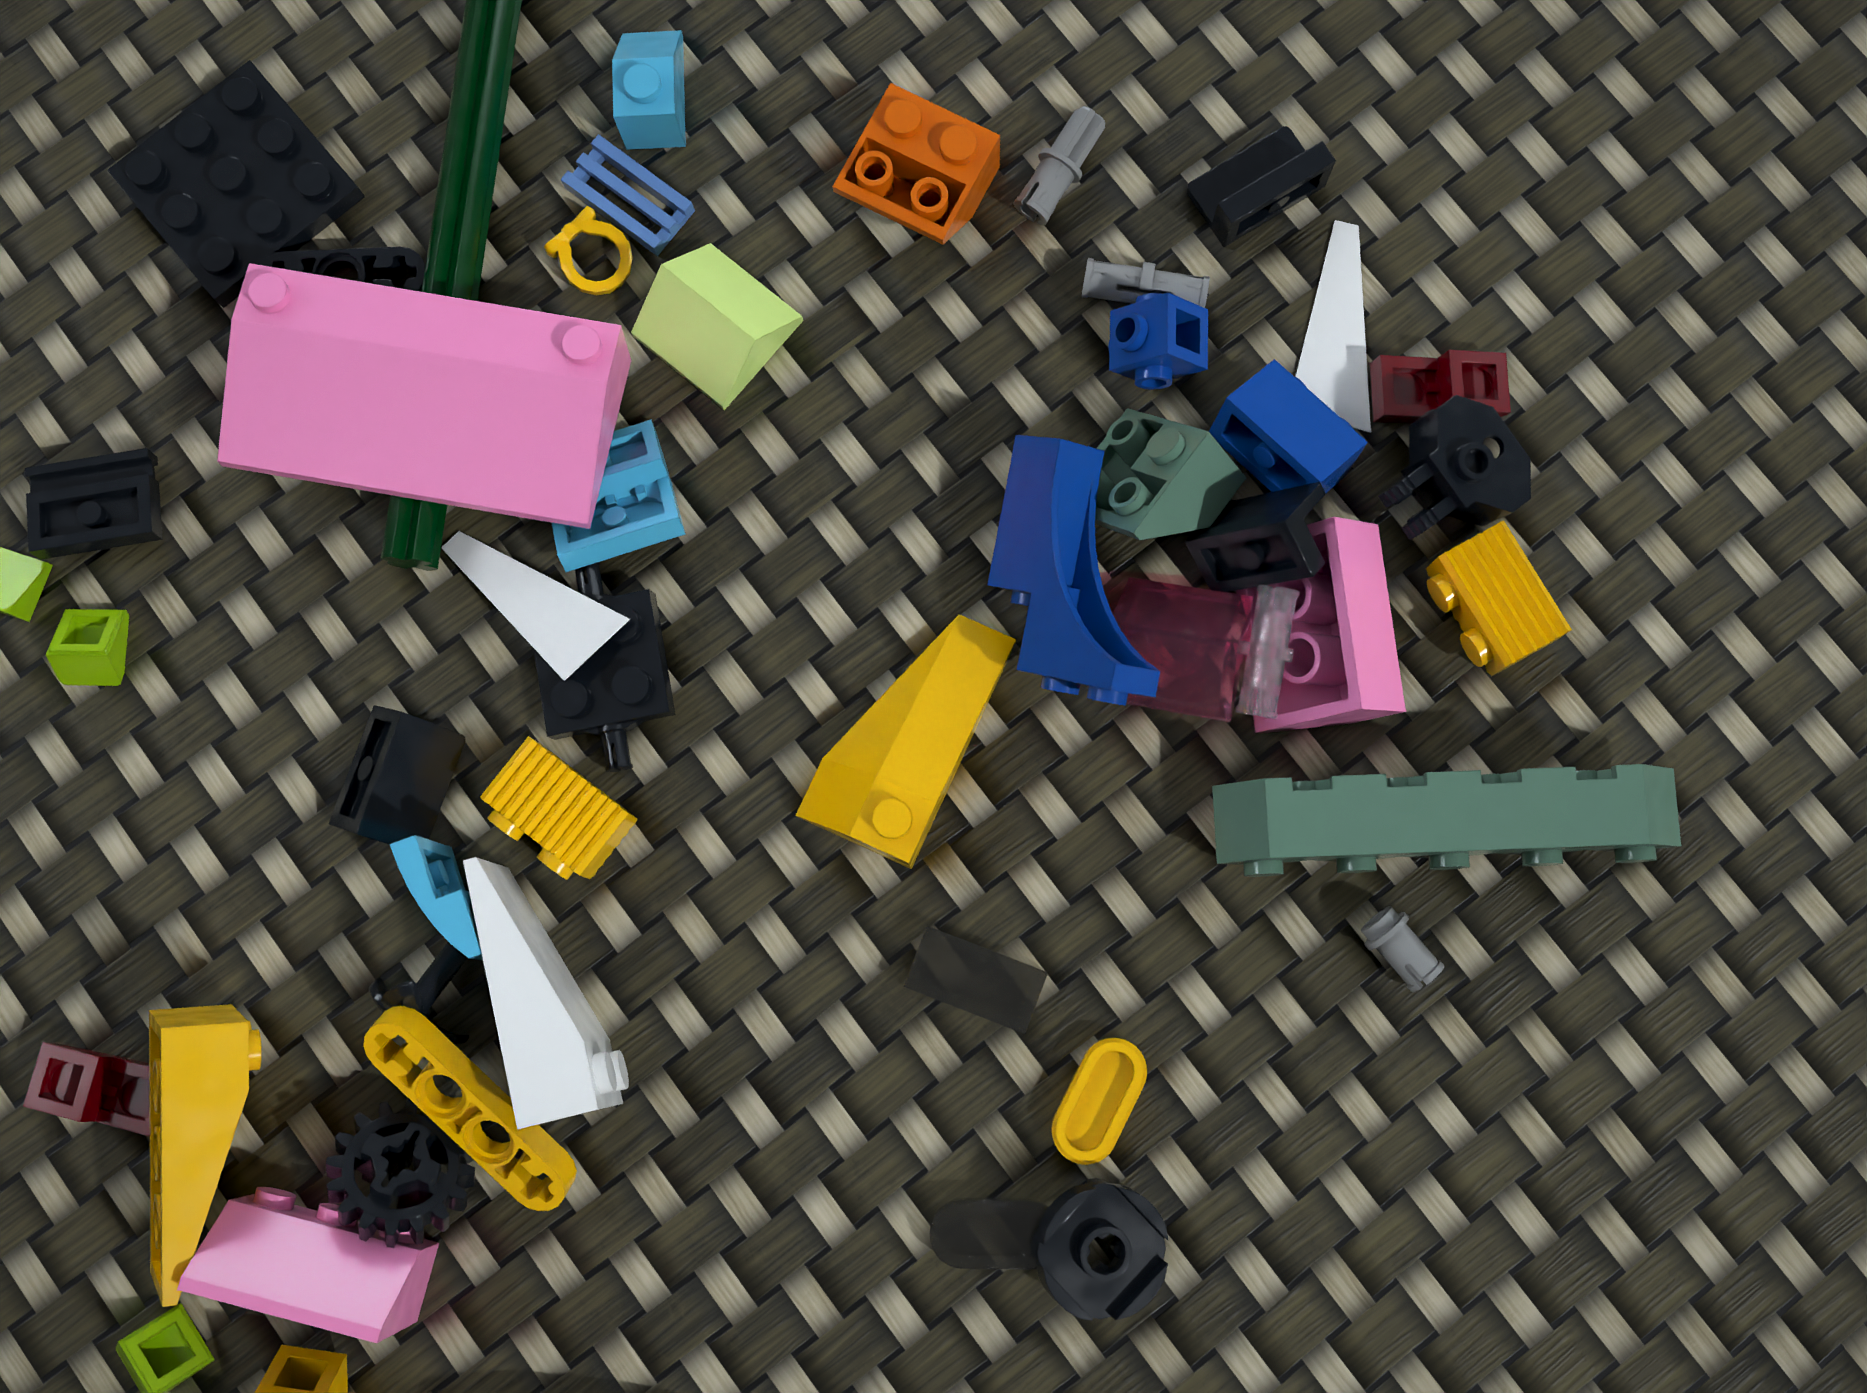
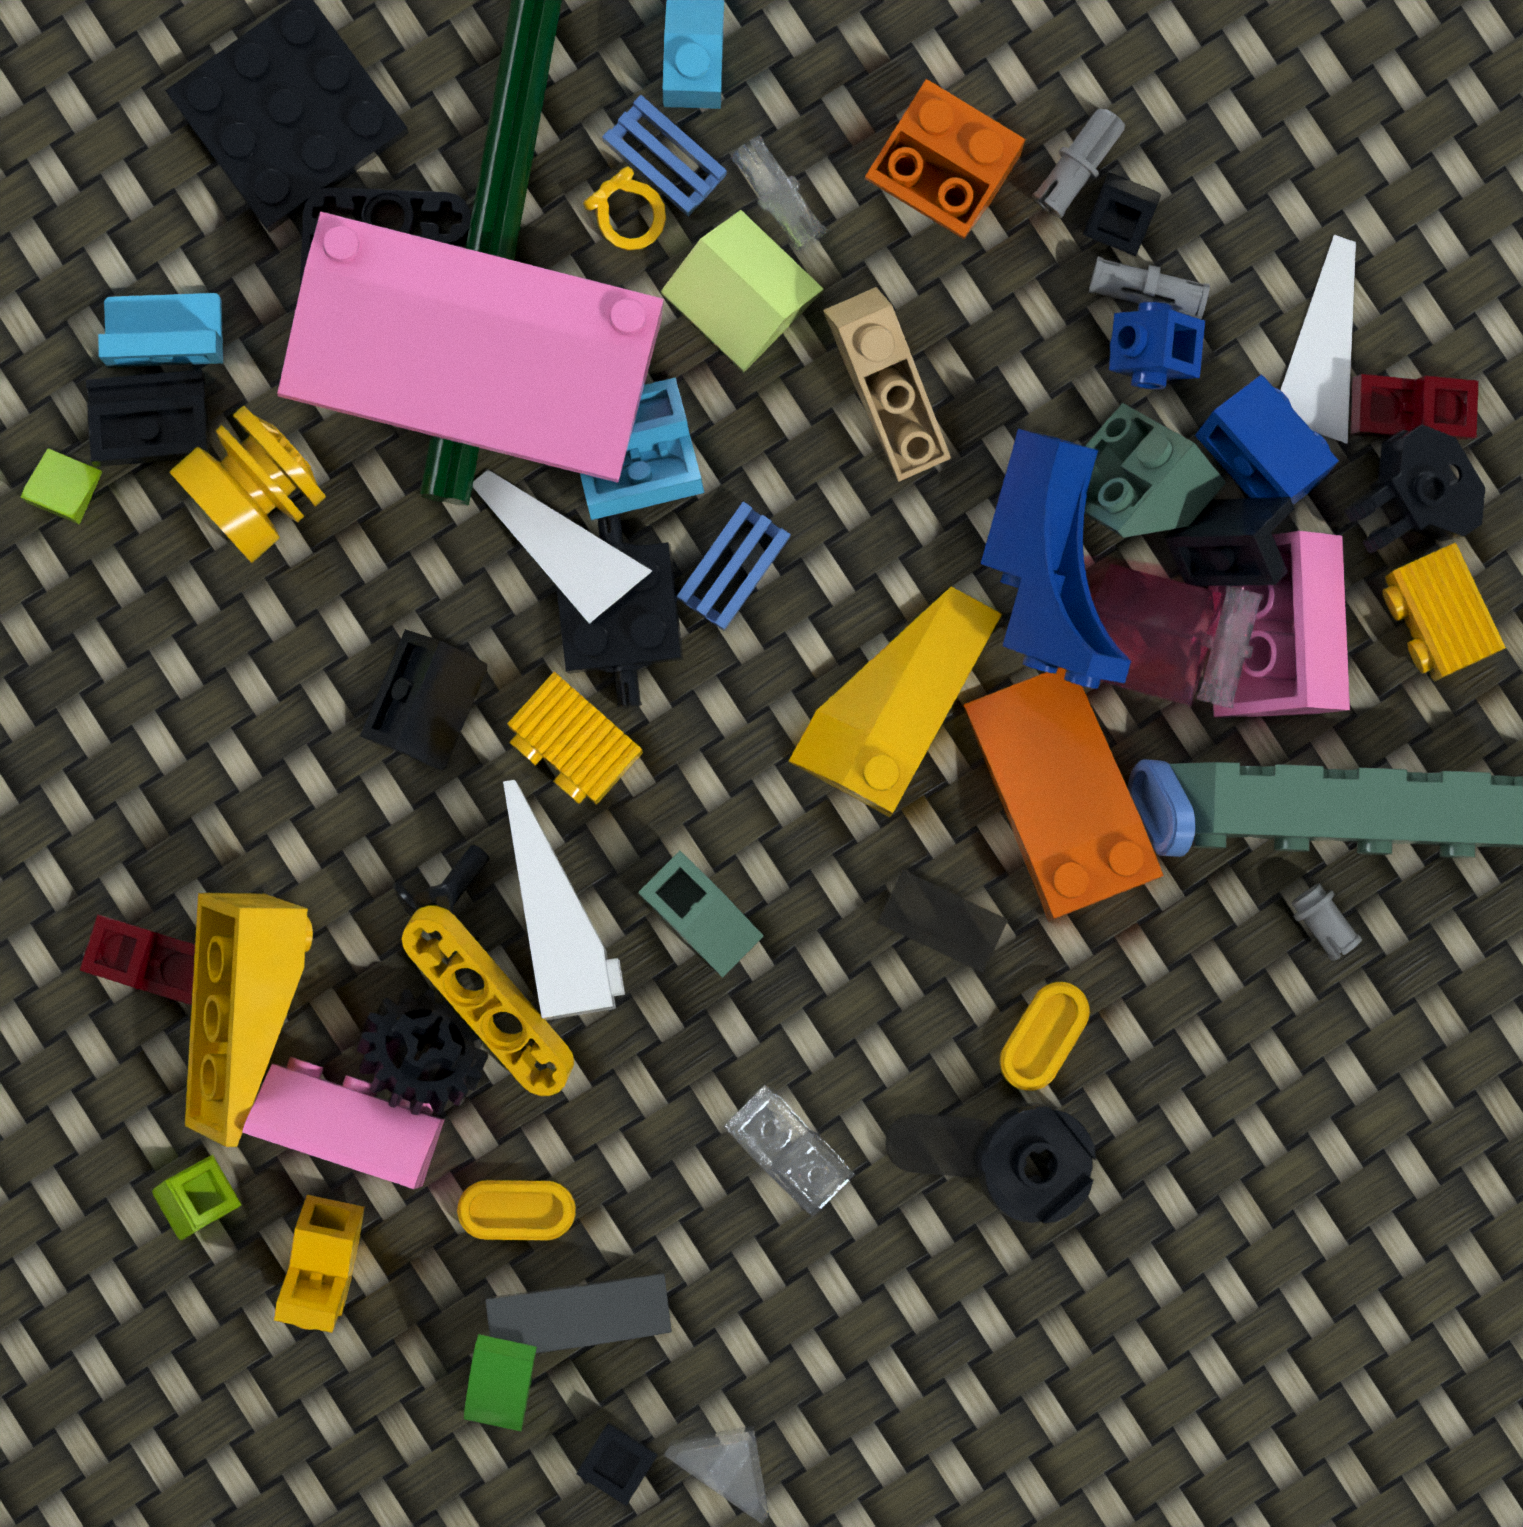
camera: 10 degrees left, 5 degrees up
lime slope [45,609,129,686] -> none
medium azure slope [390,835,483,960] -> none
black panel [1187,126,1336,247] -> none
none -> medium azure panel [98,293,223,368]
none -> yellow wheel [169,406,326,563]
none -> yellow tile [457,1180,576,1240]
none -> sand green slope [638,851,764,978]
none -> medium blue tile [677,502,791,631]
none -> clear slope [724,1085,855,1216]
none -> clear pin [731,136,827,252]
none -> tan slope [823,287,951,482]
none -> orange slope [963,667,1164,922]
none -> black slope [1083,173,1161,256]
none -> medium blue tile [1128,759,1195,857]

